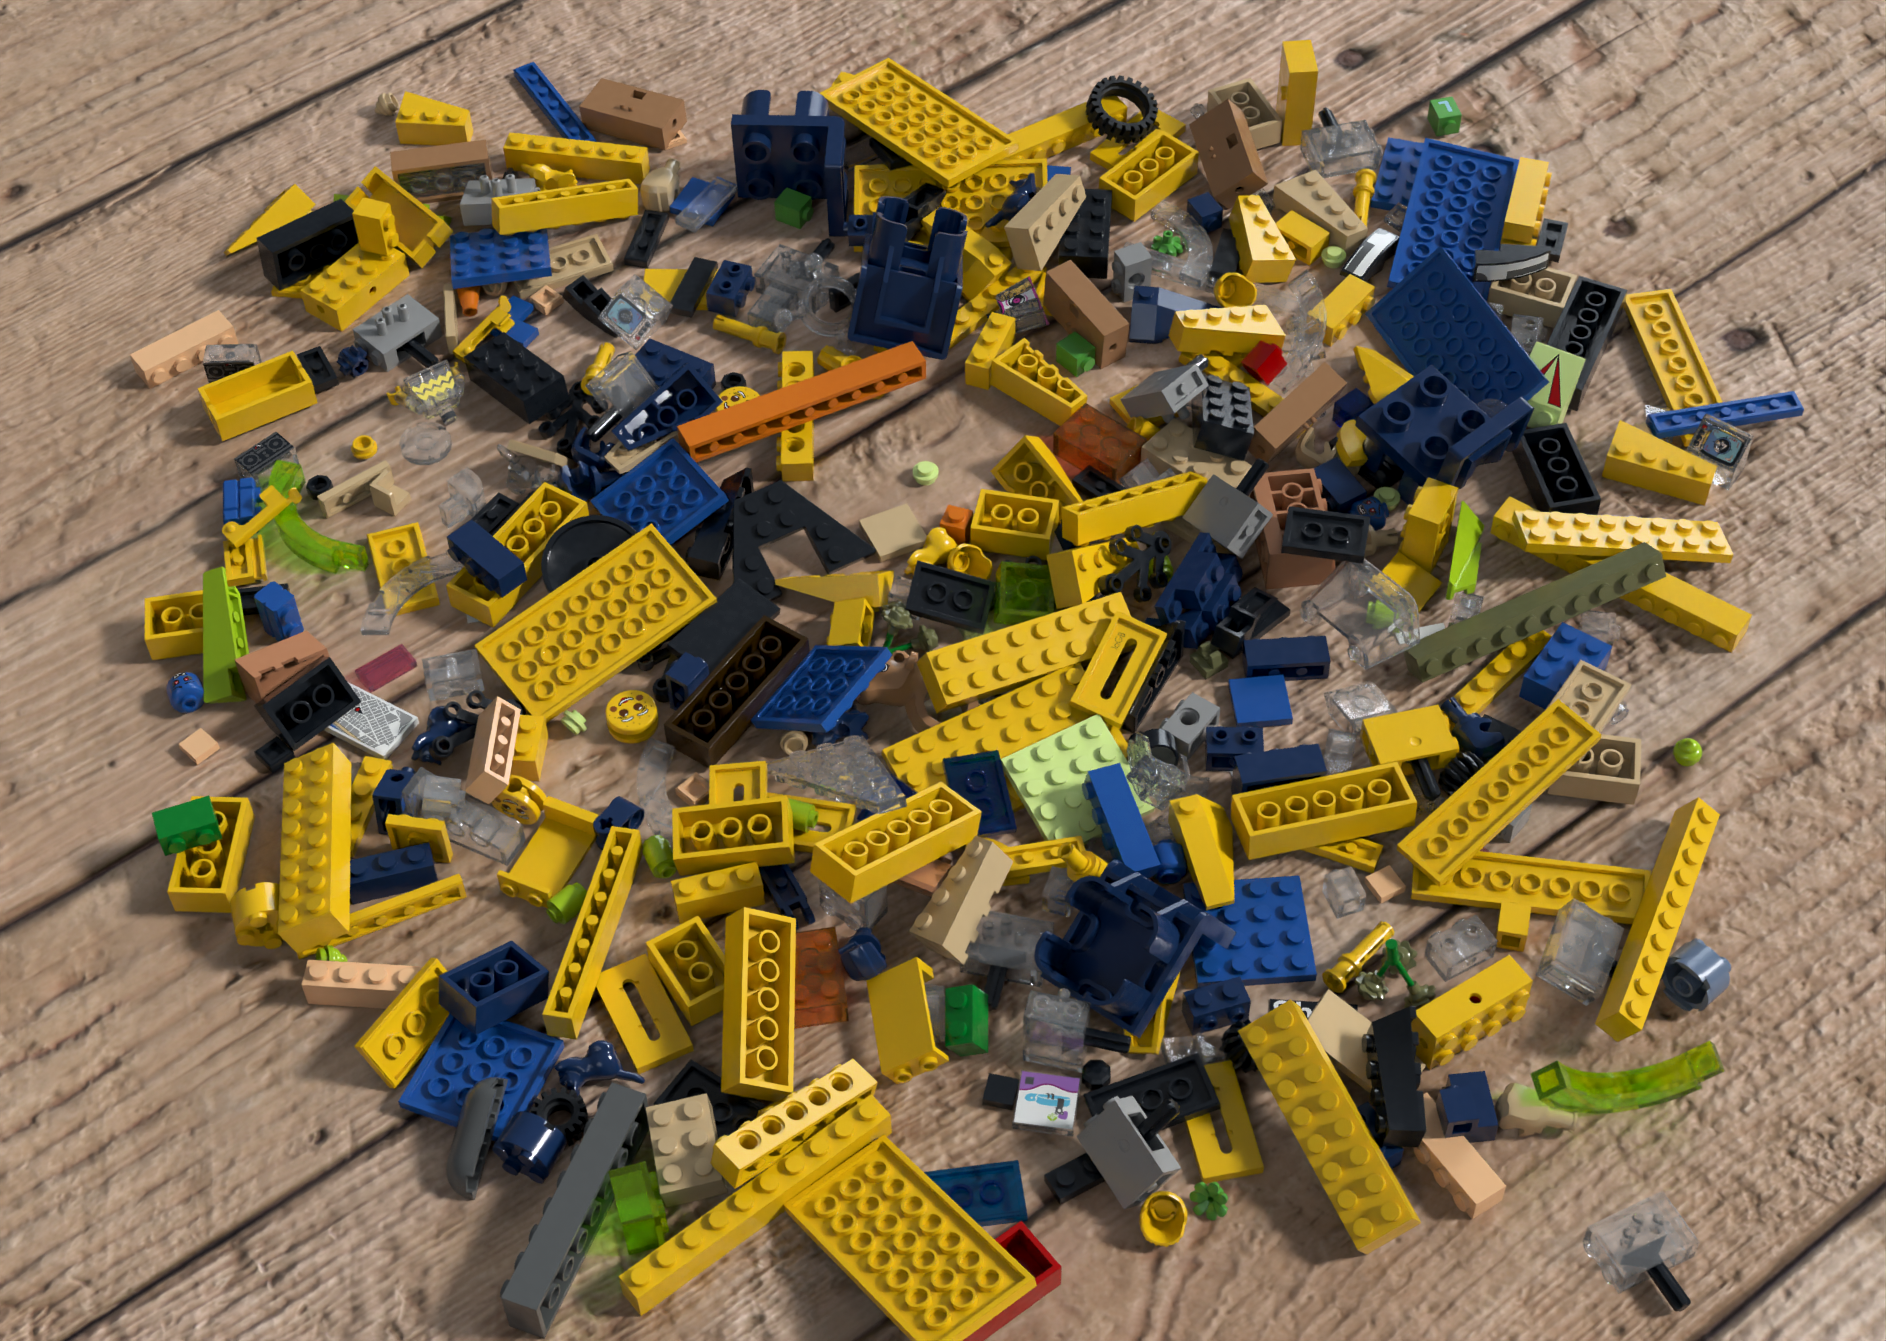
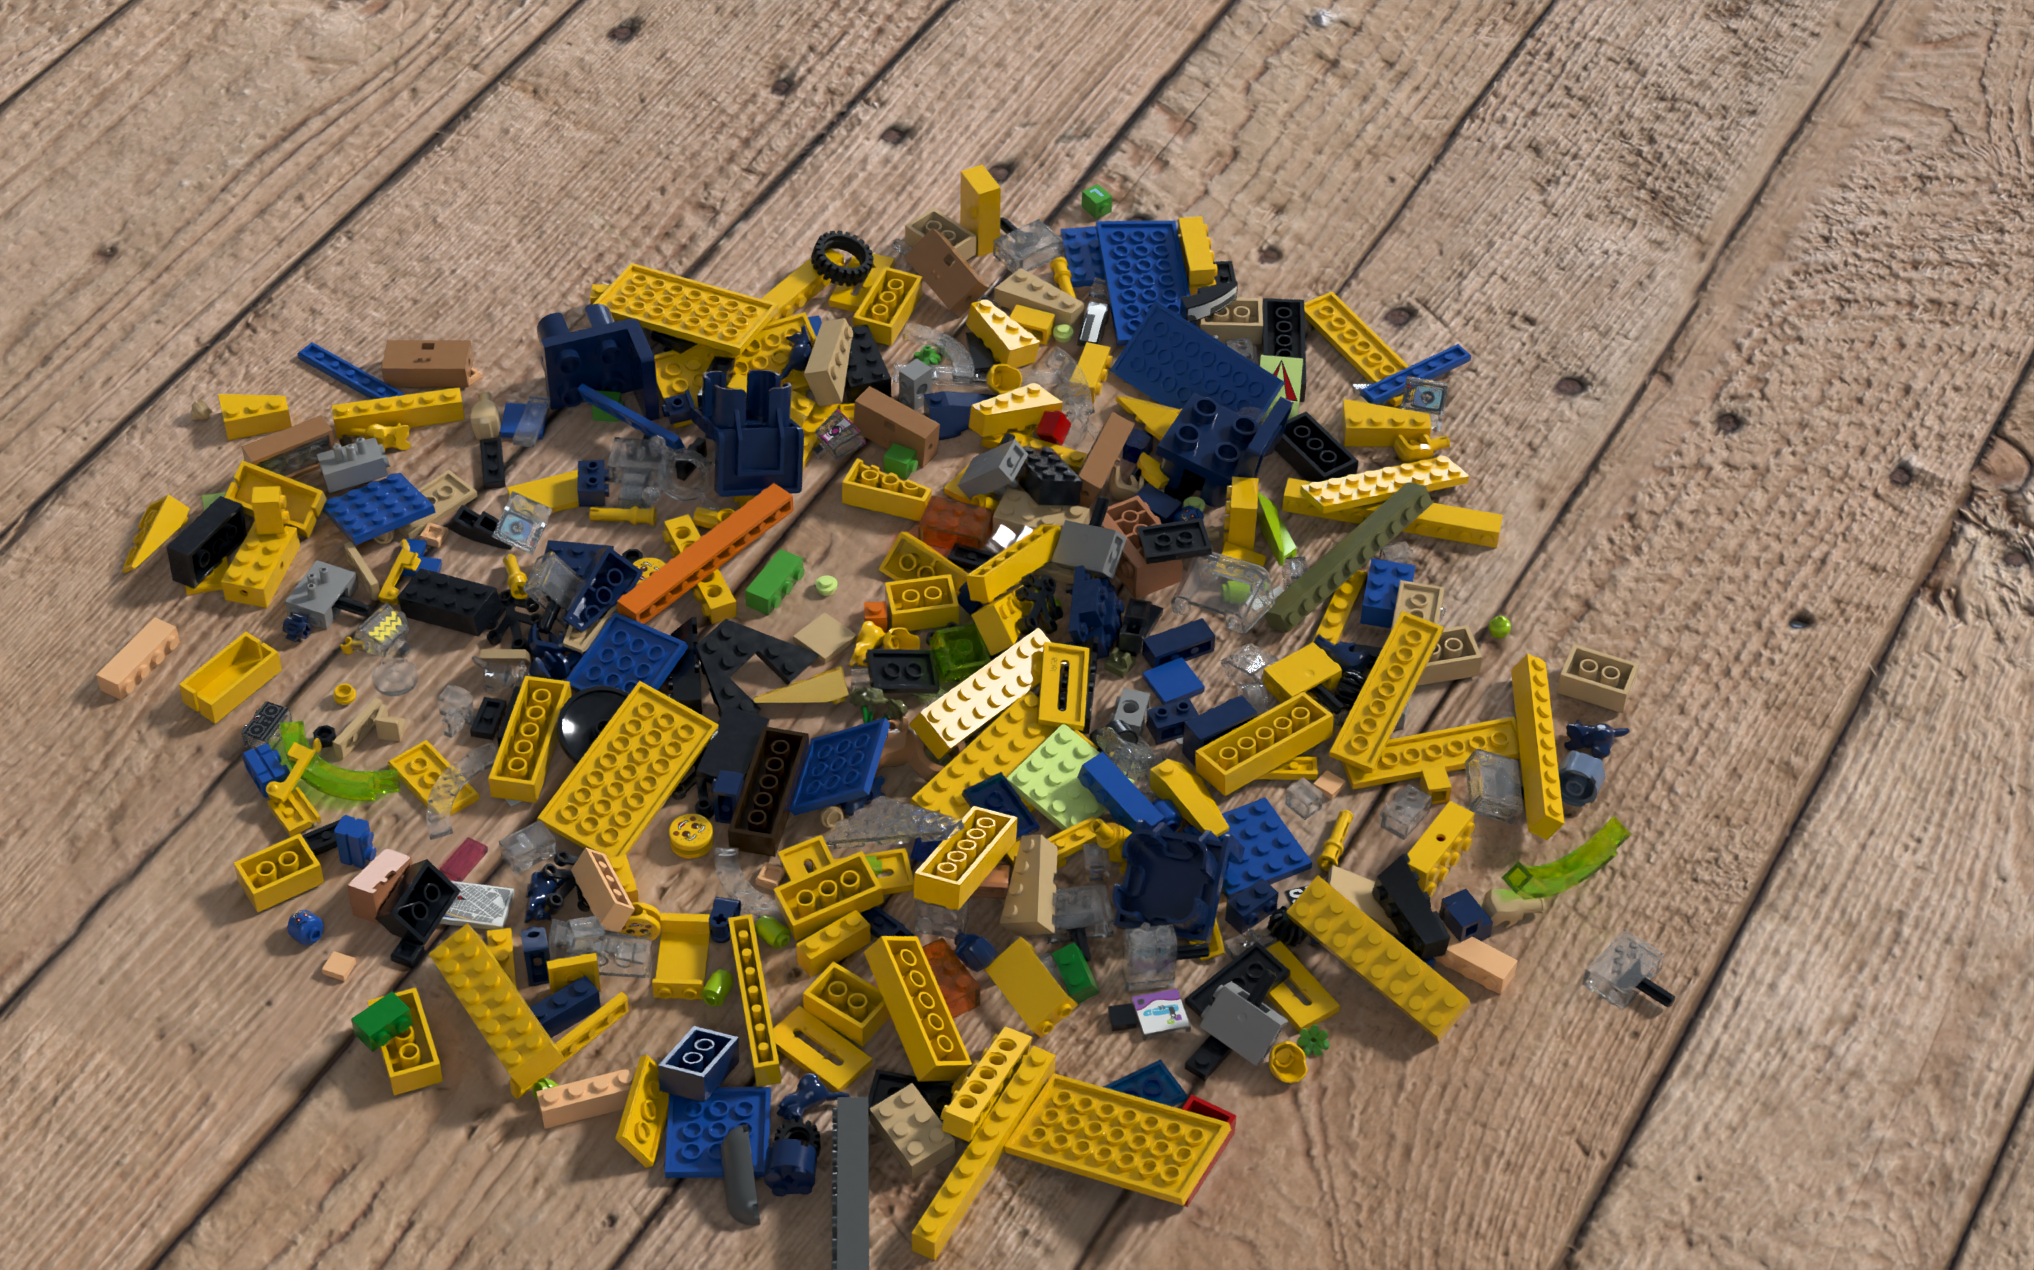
camera: 25 degrees left, 5 degrees down
clear brick [203,344,262,383] -> none
lime wedge [203,566,249,704] -> none
yellow brick [230,882,284,949] -> none
black plate [297,346,339,393] -> none
dark blue brick [447,519,527,598] -> none
orange cone [456,286,481,317] -> none
yellow brick [491,179,638,236] -> none
yellowish green plate [561,710,587,735] -> none
clear neon green brick [608,1161,669,1255] -> none
black tile [668,257,718,318] -> none
yellow brick [826,598,875,647] -> none
yellow brick [965,312,1015,390] -> none
black tile [1082,1060,1111,1091] -> none
dark blue brick [1186,192,1223,235] -> none
olive plant [1354,939,1436,1010] -> none
none -> blue tile [578,383,685,453]
none -> bright green brick [745,549,805,615]
none -> yellow piece [1394,434,1450,463]
none -> tan brick [1557,644,1639,713]
none -> dark blue animal [1564,720,1630,759]

